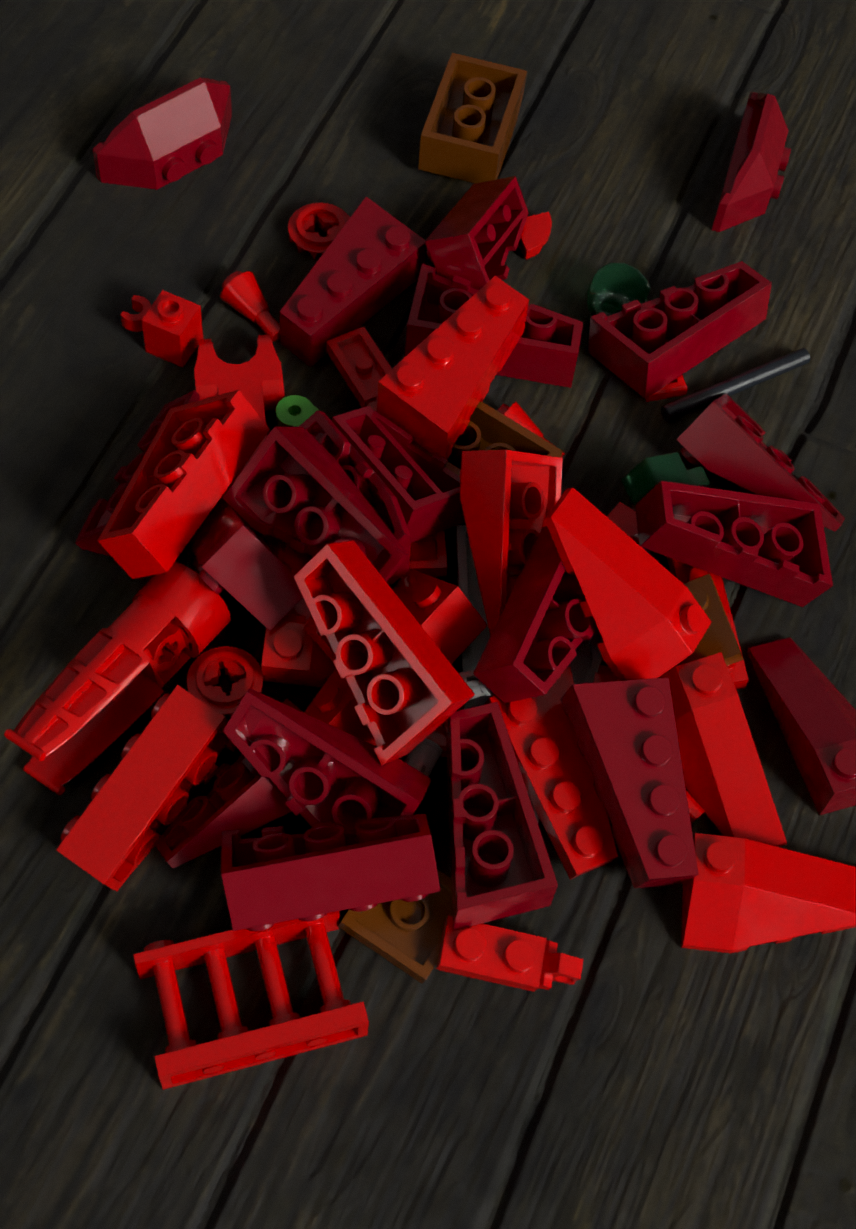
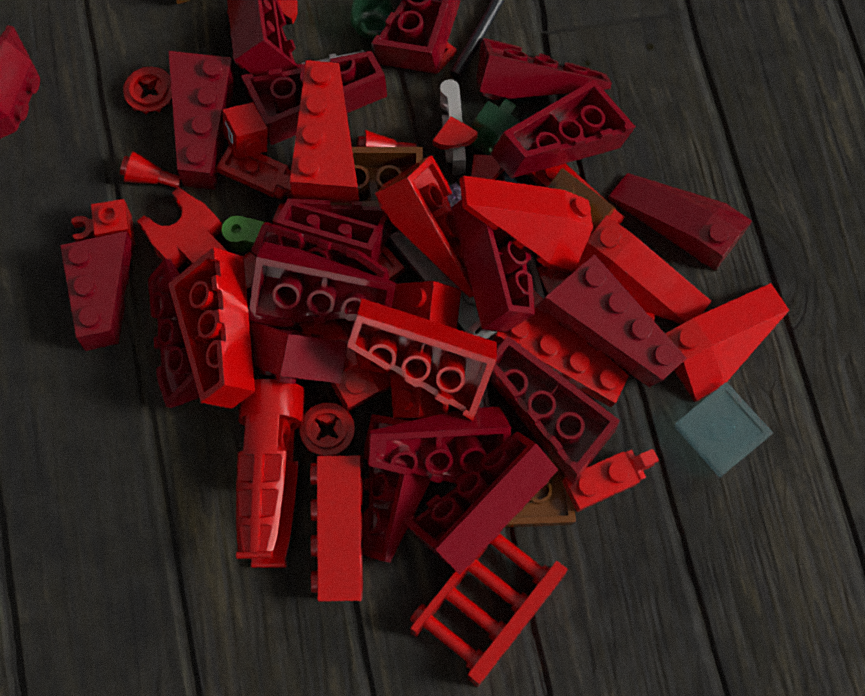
camera: 30 degrees left, 10 degrees up
none -> dark red wedge [60,231,135,351]
none -> red brick [223,102,268,159]
none -> red tile [433,116,478,150]
none -> light grey plate [440,79,466,175]
none -> clear light blue plate [674,382,773,478]

